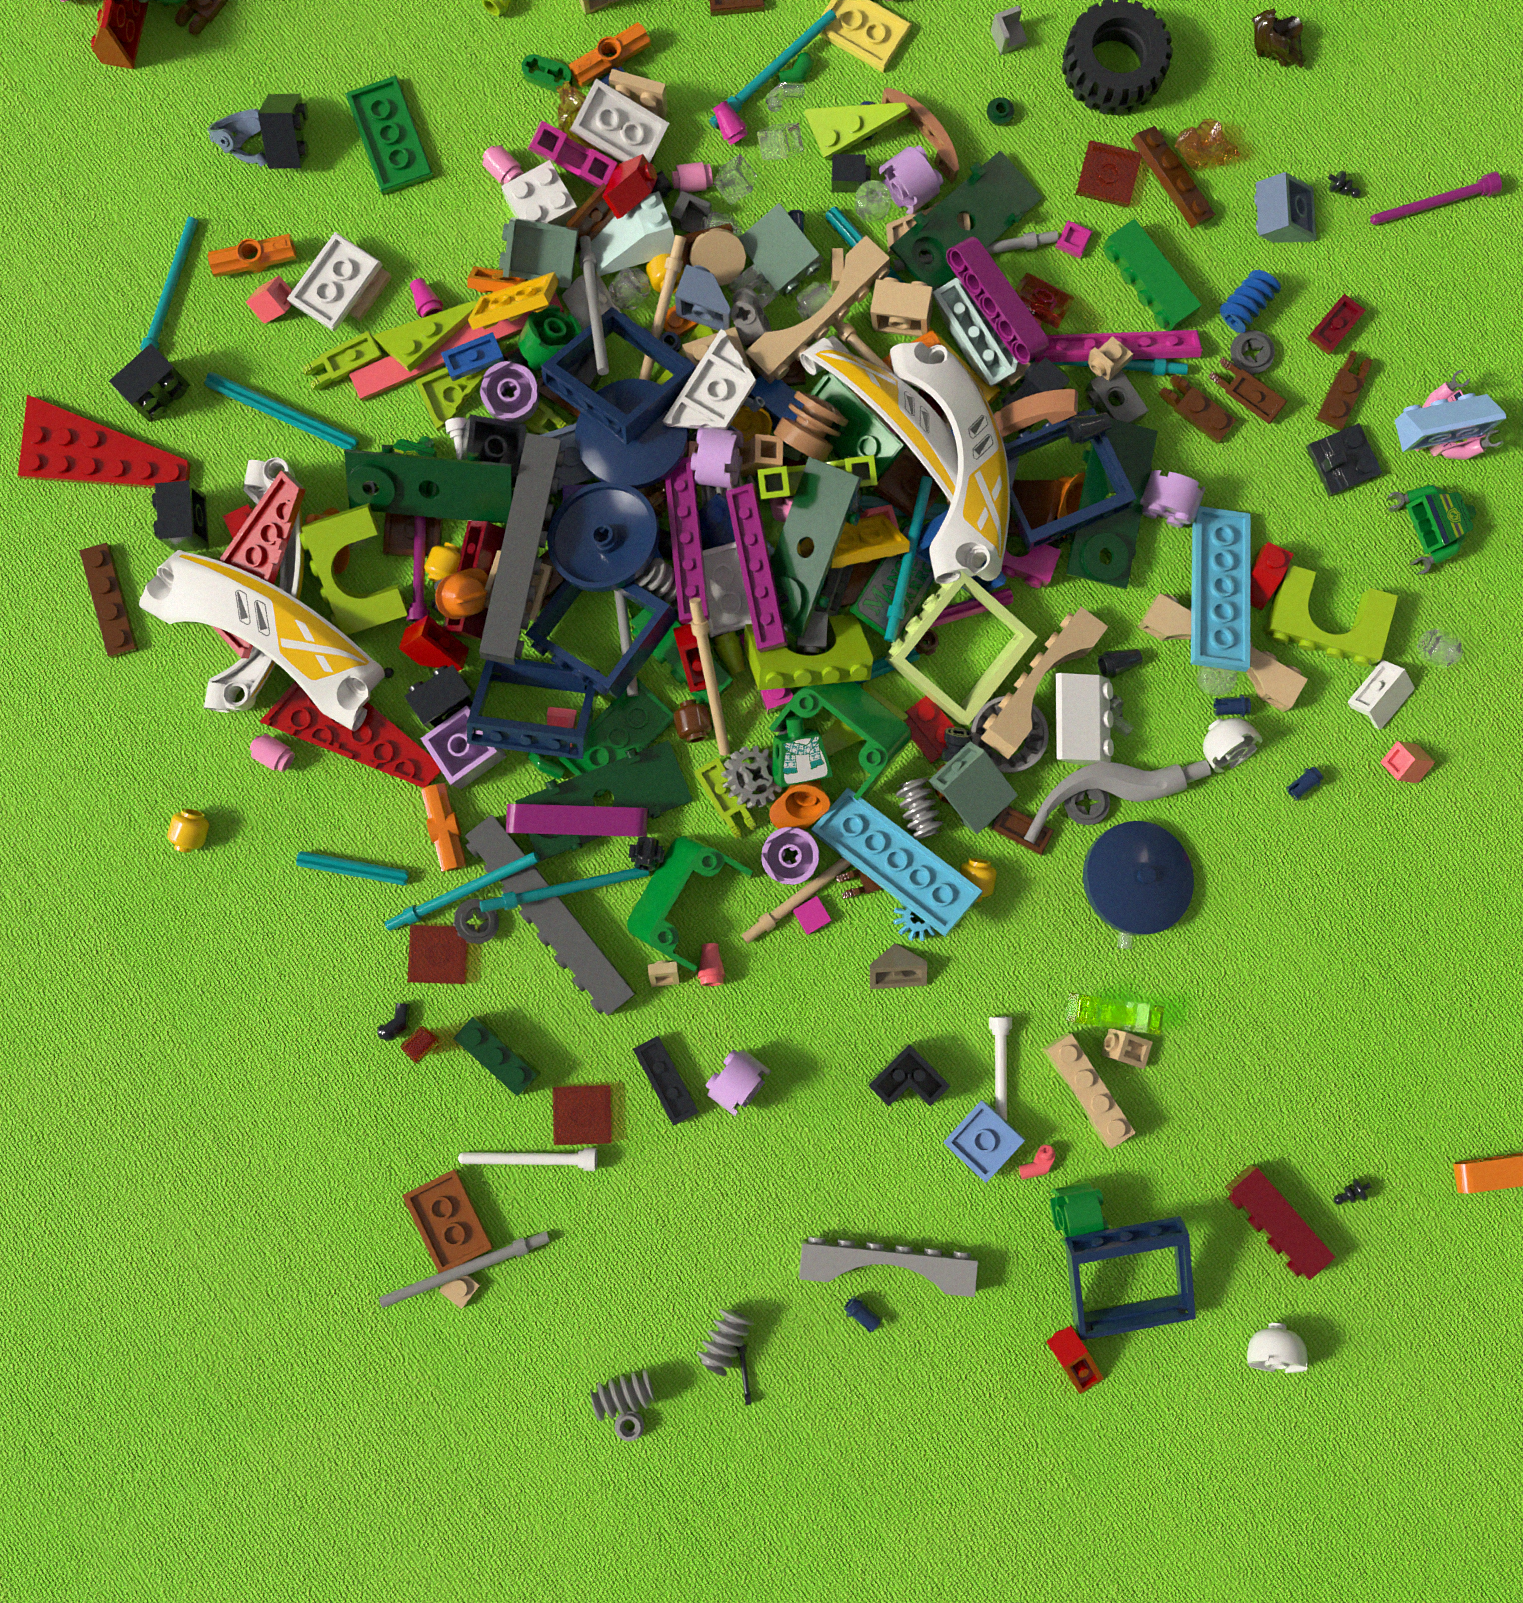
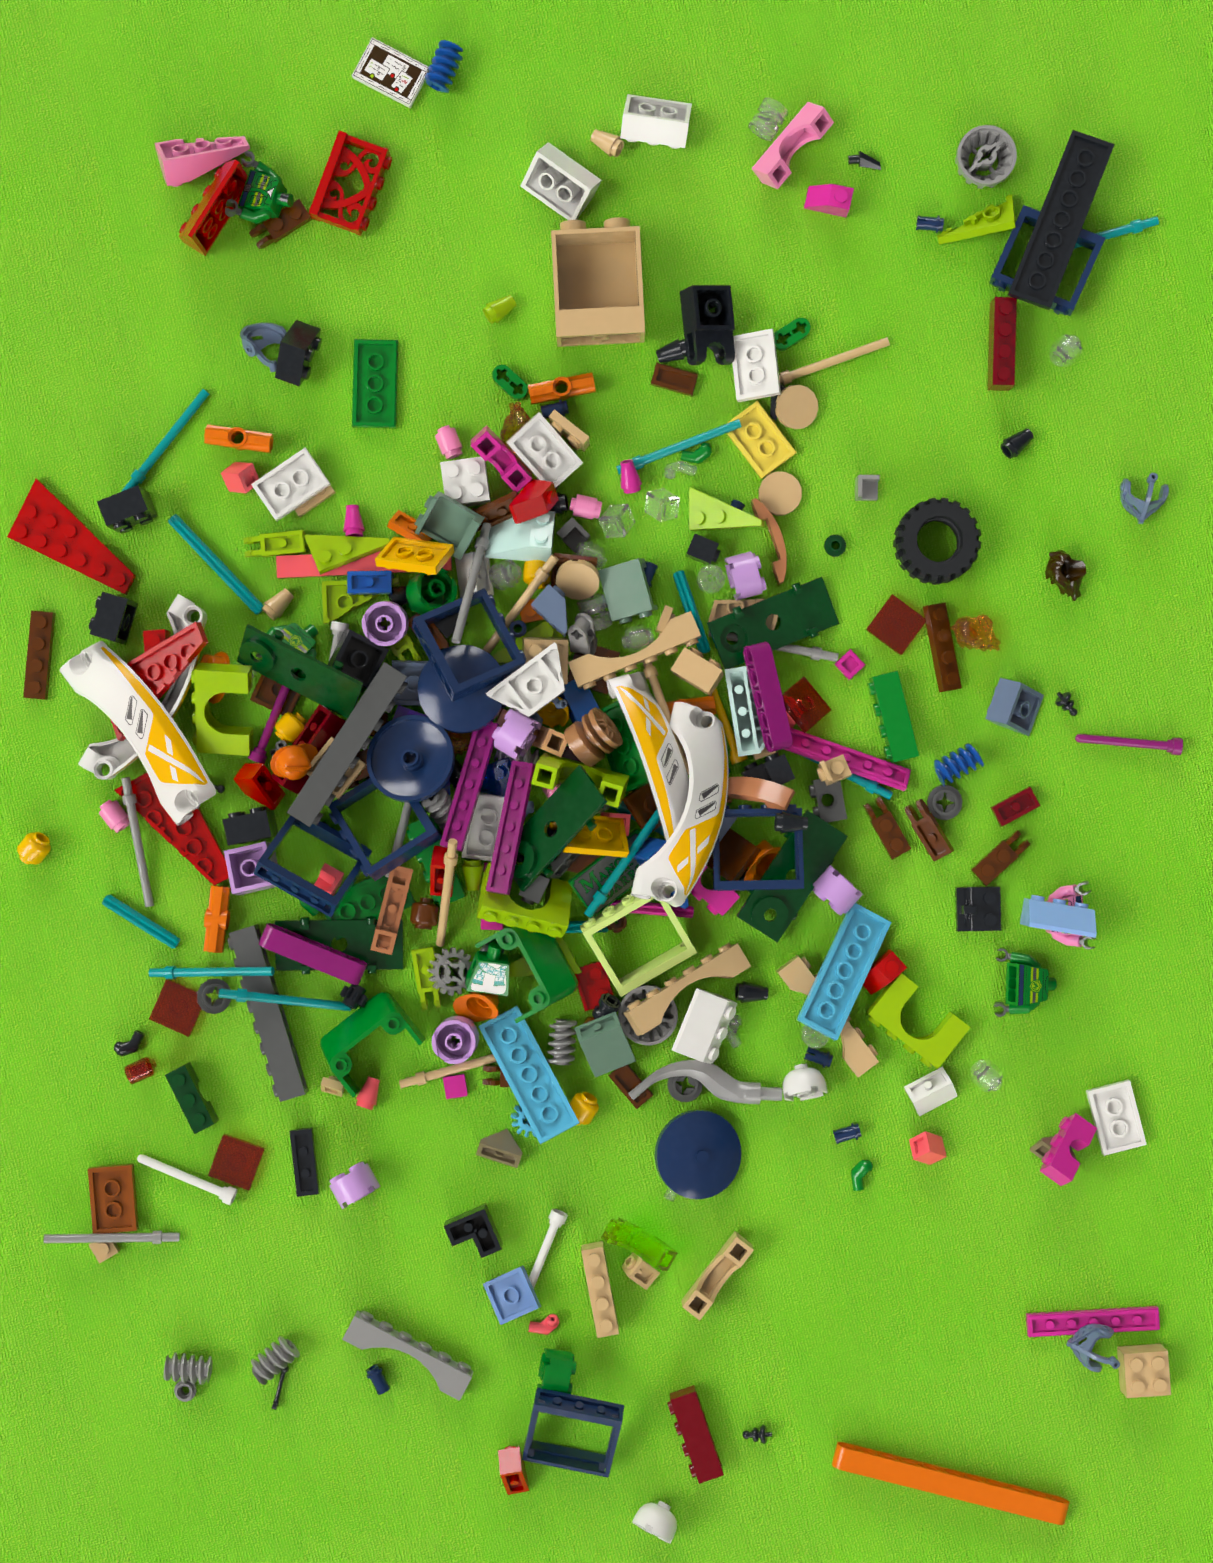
camera: 25 degrees right, 5 degrees up
none -> light grey bar [121,777,154,907]
none -> tan cone [262,588,294,621]
none -> nougat slope [370,866,413,955]
none -> tan arch [681,1231,754,1320]
none -> tan tile [758,472,802,516]
none -> green arm [851,1160,873,1191]

